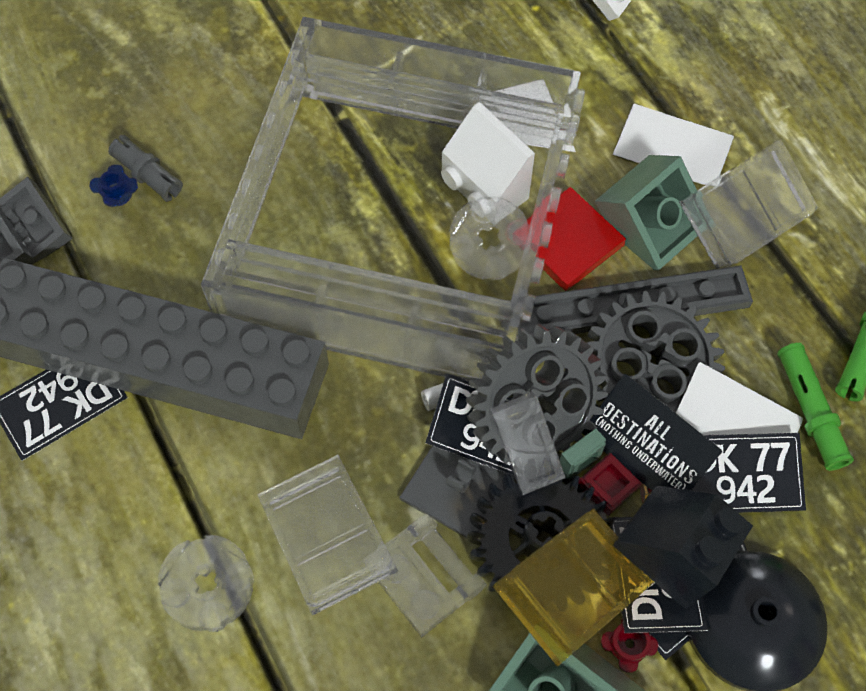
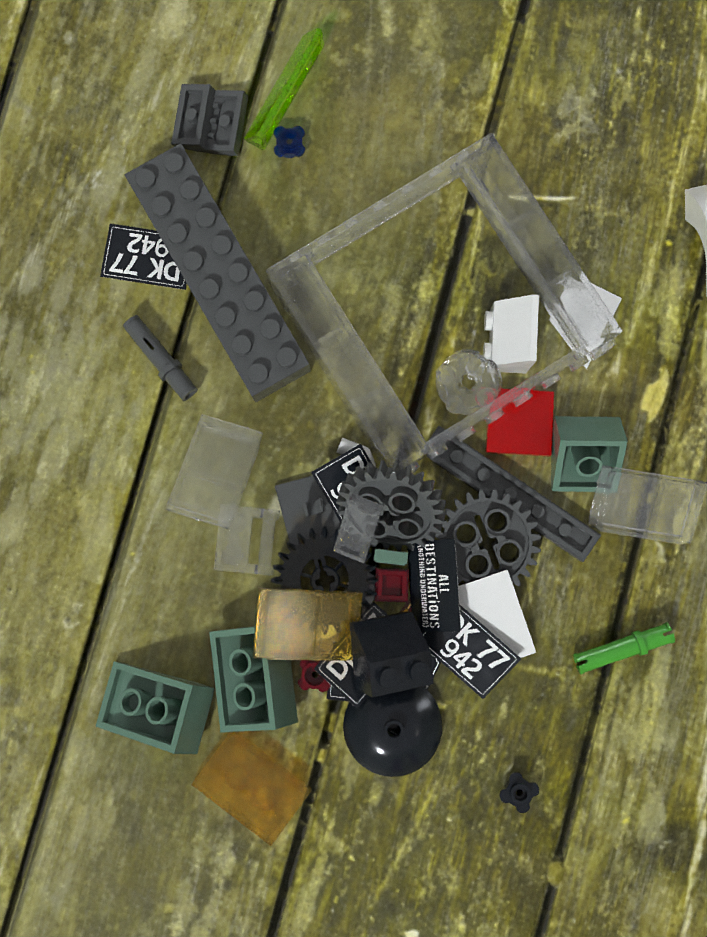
camera: 45 degrees right, 20 degrees up
dark grey pin [108,135,183,202] -> none
clear plate [158,535,254,632] -> none
white sticker [613,104,734,189] -> none
bright green pin [777,343,854,471] -> none
none -> dark grey pin [123,315,198,401]
none -> clear neon green slope [244,28,324,150]

